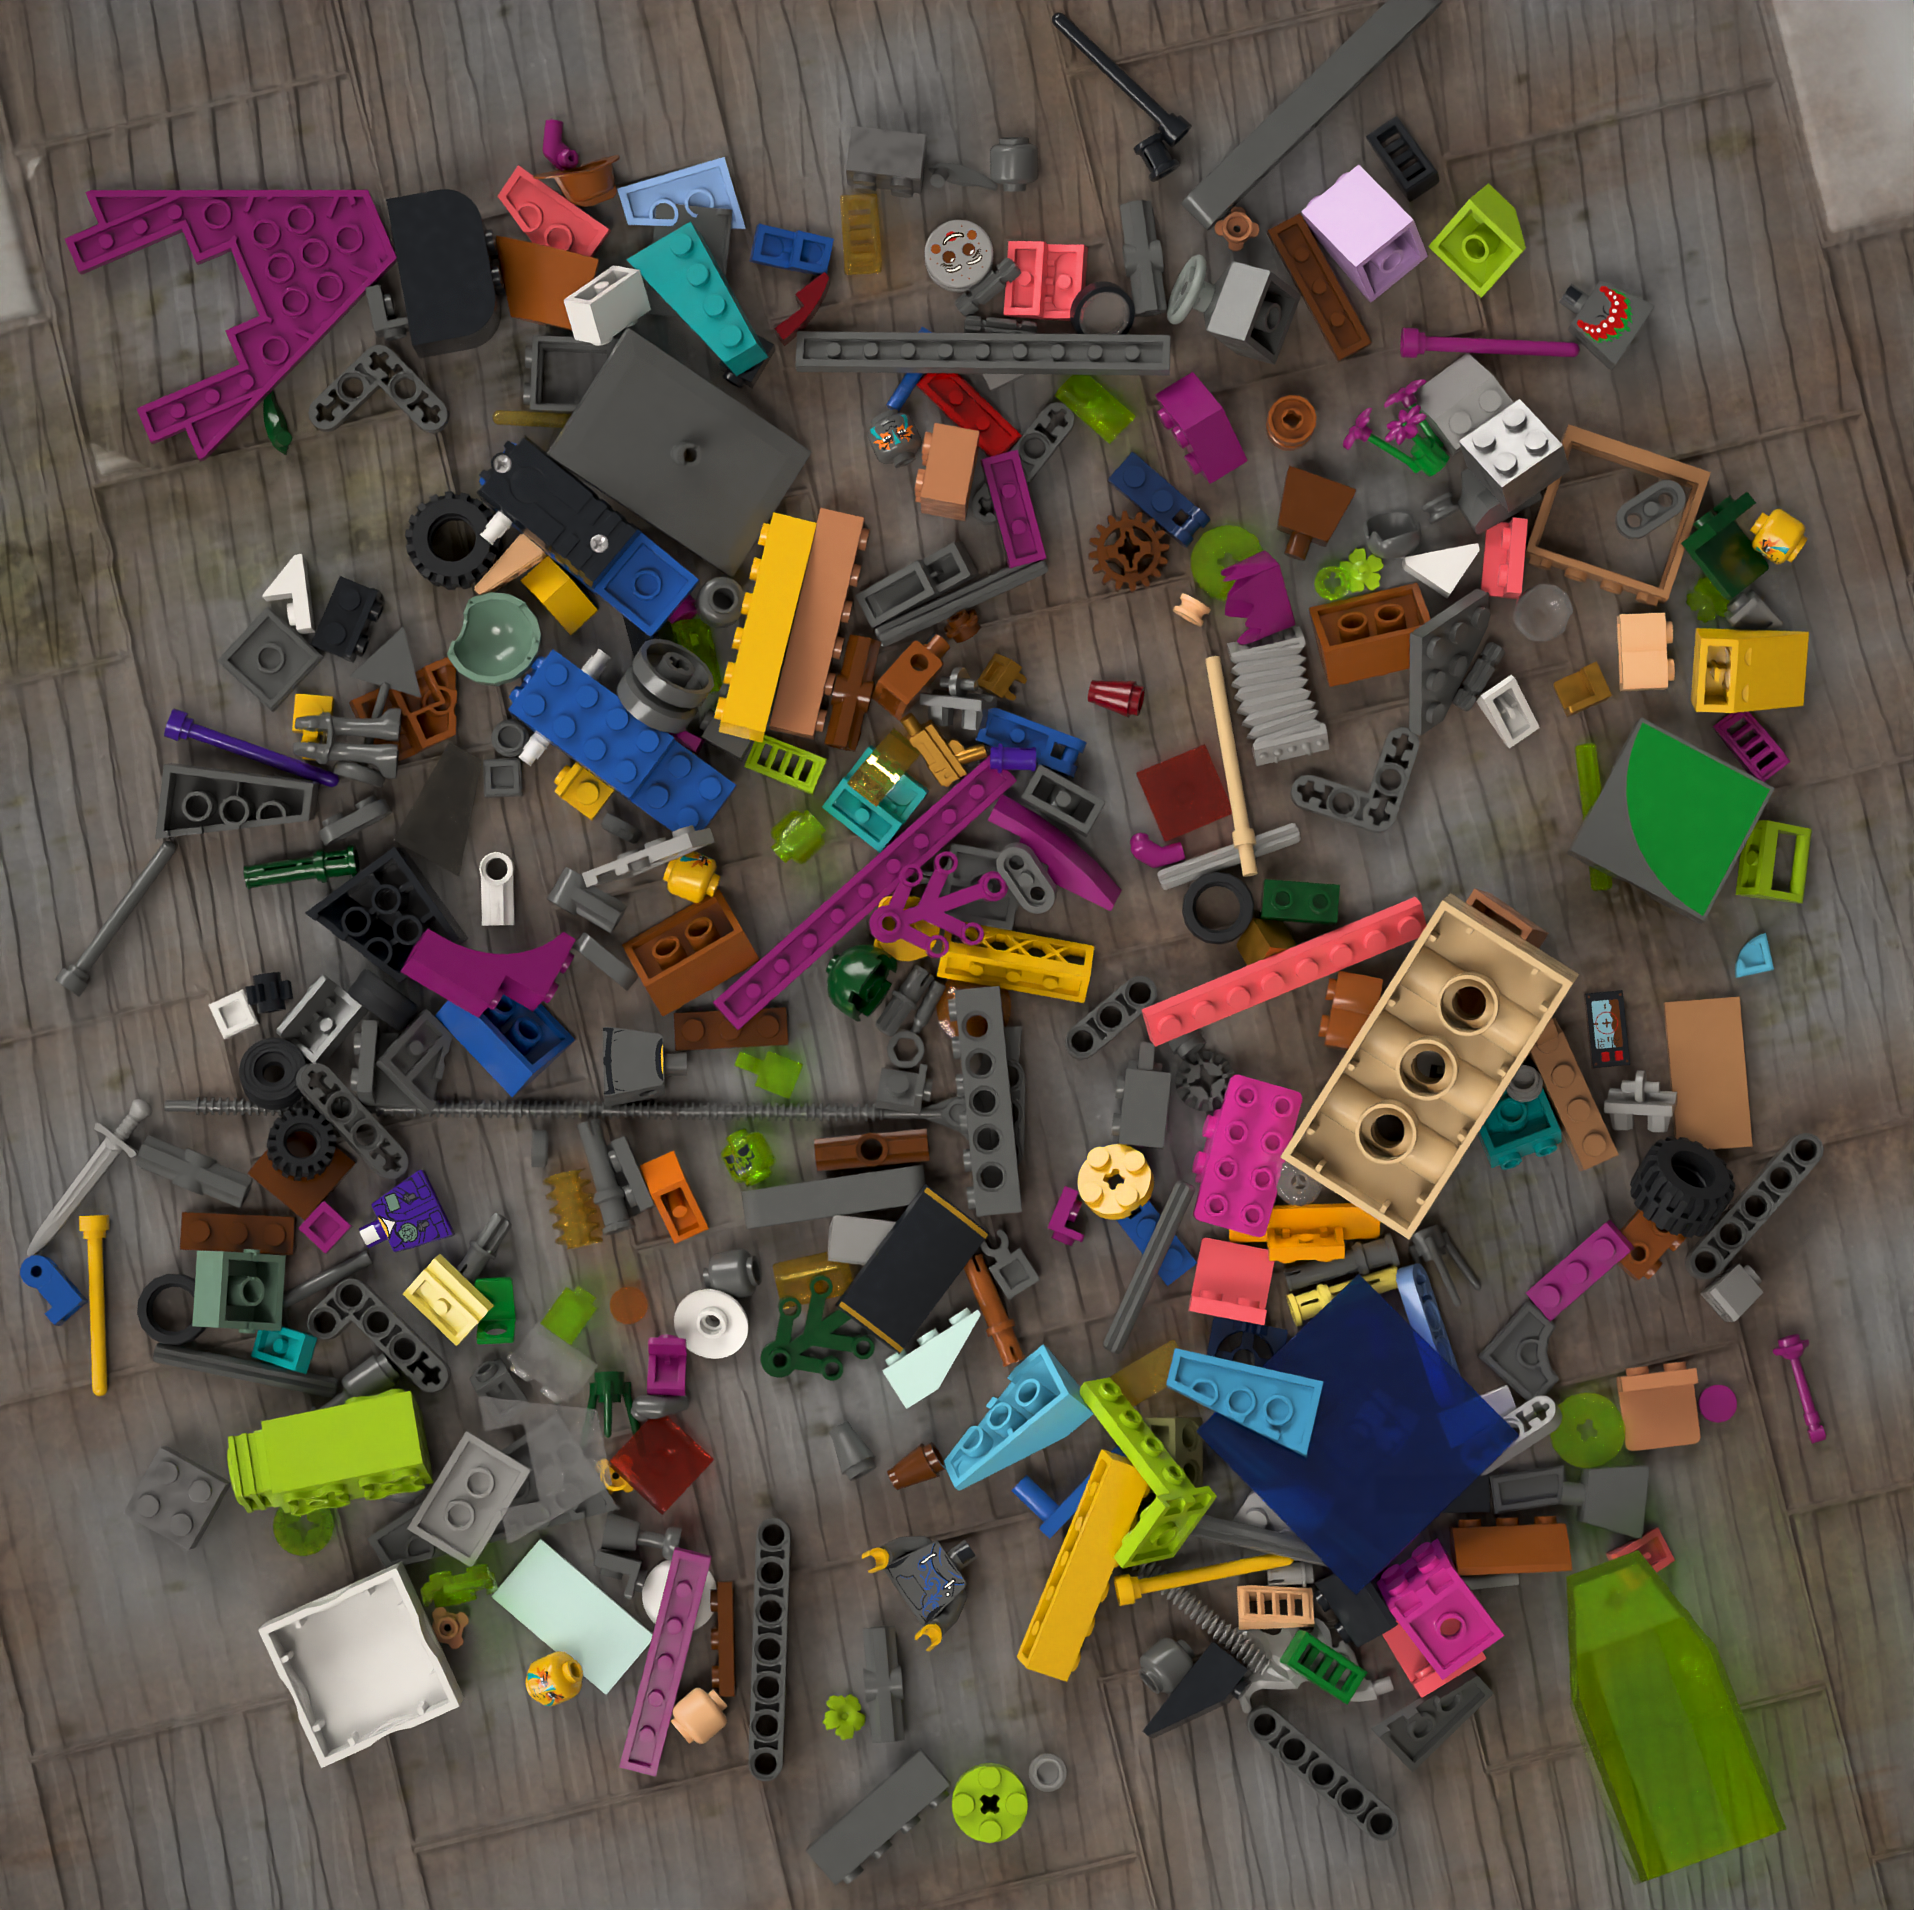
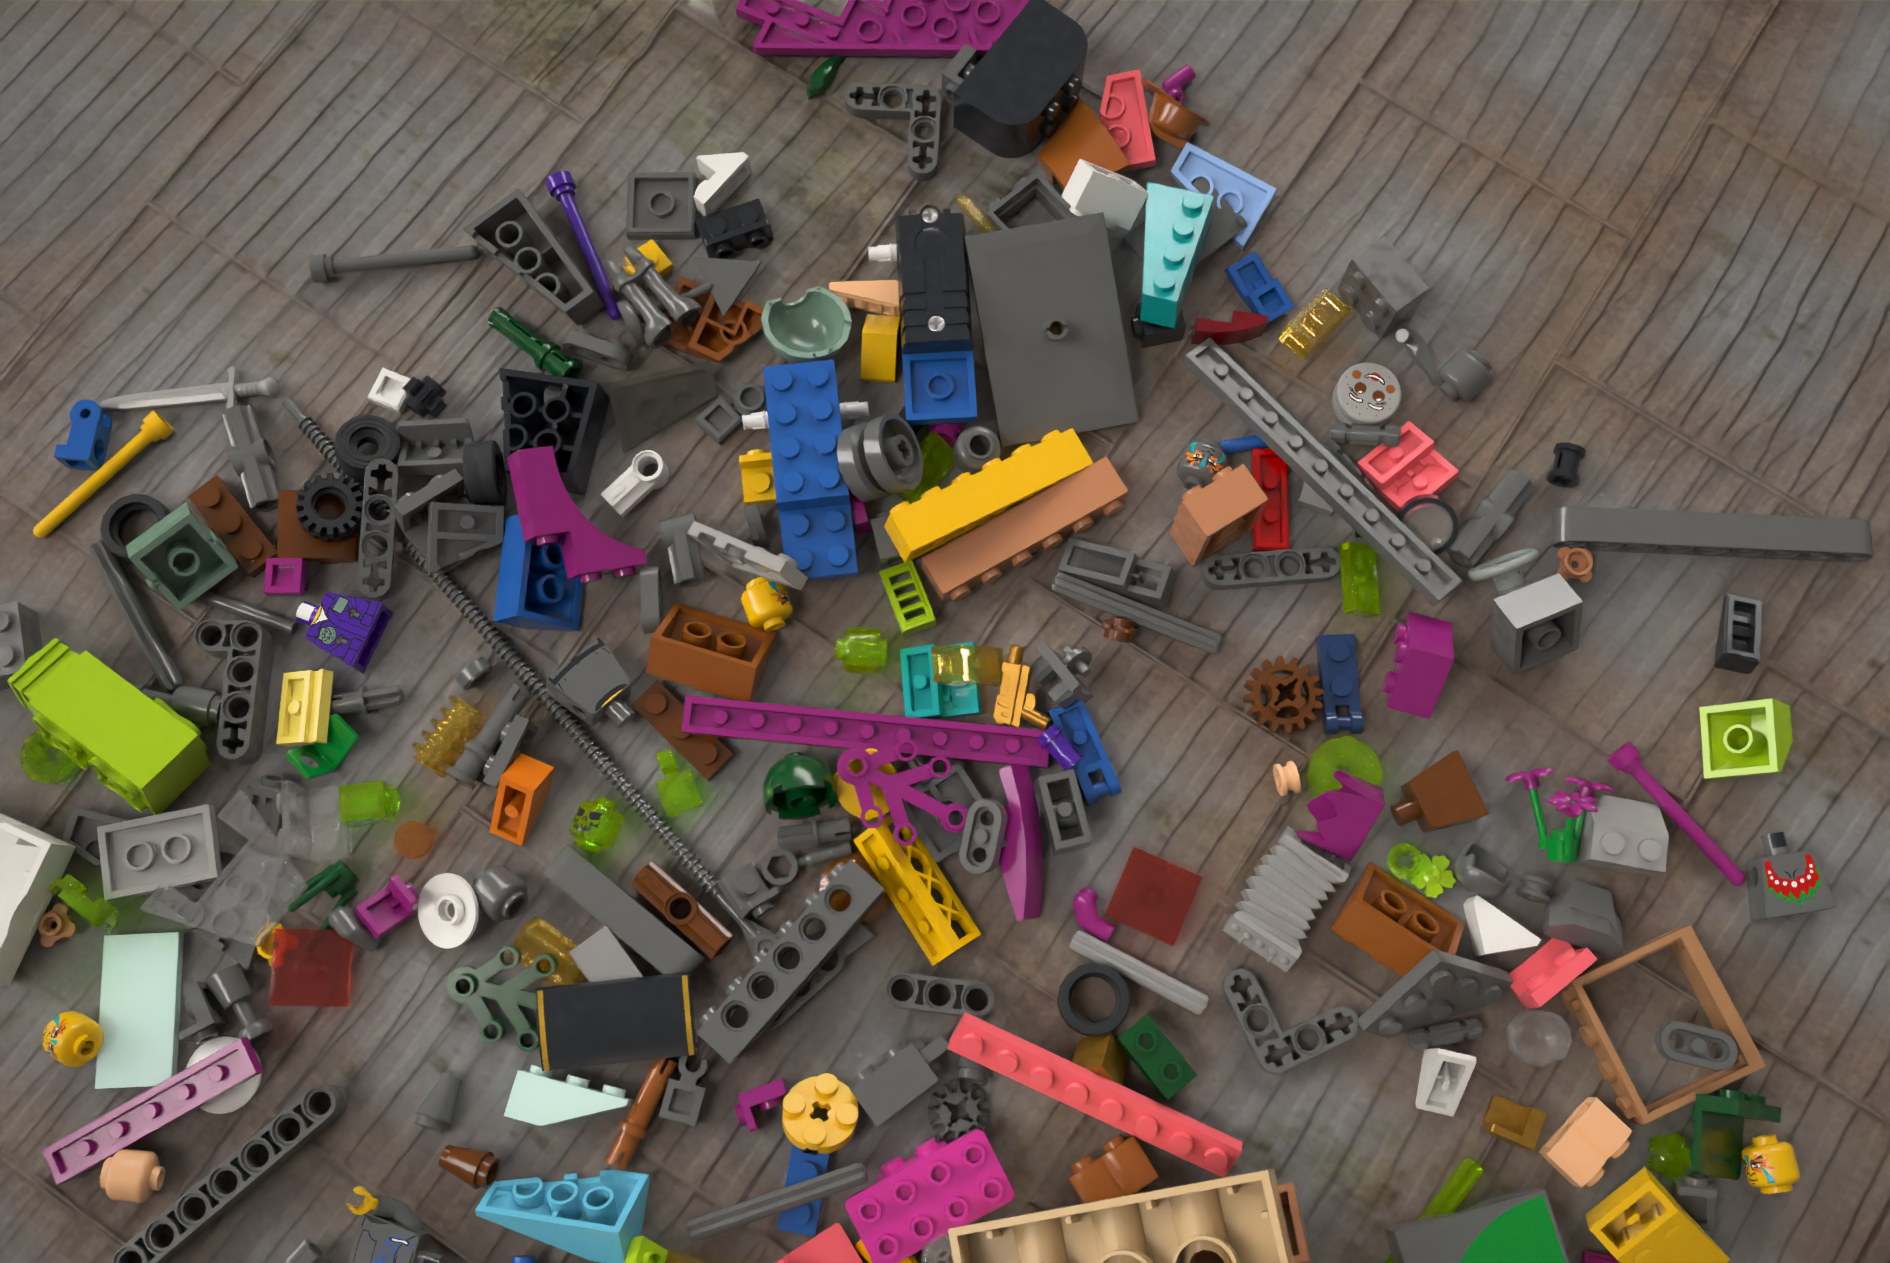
camera: 45 degrees right, 10 degrees down
teal slope [251,1326,317,1374] -> none
black tyre [405,491,503,590] -> none
reddish brown plate [710,1580,736,1697] -> none
reddish brown piece [824,635,881,752] -> none
dark orange torso [872,633,950,721] -> none
pearl gold tile [978,653,1027,701] -> none
magenta plate [980,450,1047,569] -> none
black piece [1052,12,1192,147] -> none
dark red cone [1088,680,1145,718] -> none
tan bar [1205,656,1258,877] -> none
dark orange wheel [1266,395,1317,451] -> none
reddish brown plate [1267,213,1372,363] -> none
slope [1301,165,1428,303] -> none
brick [1459,399,1570,513] -> none

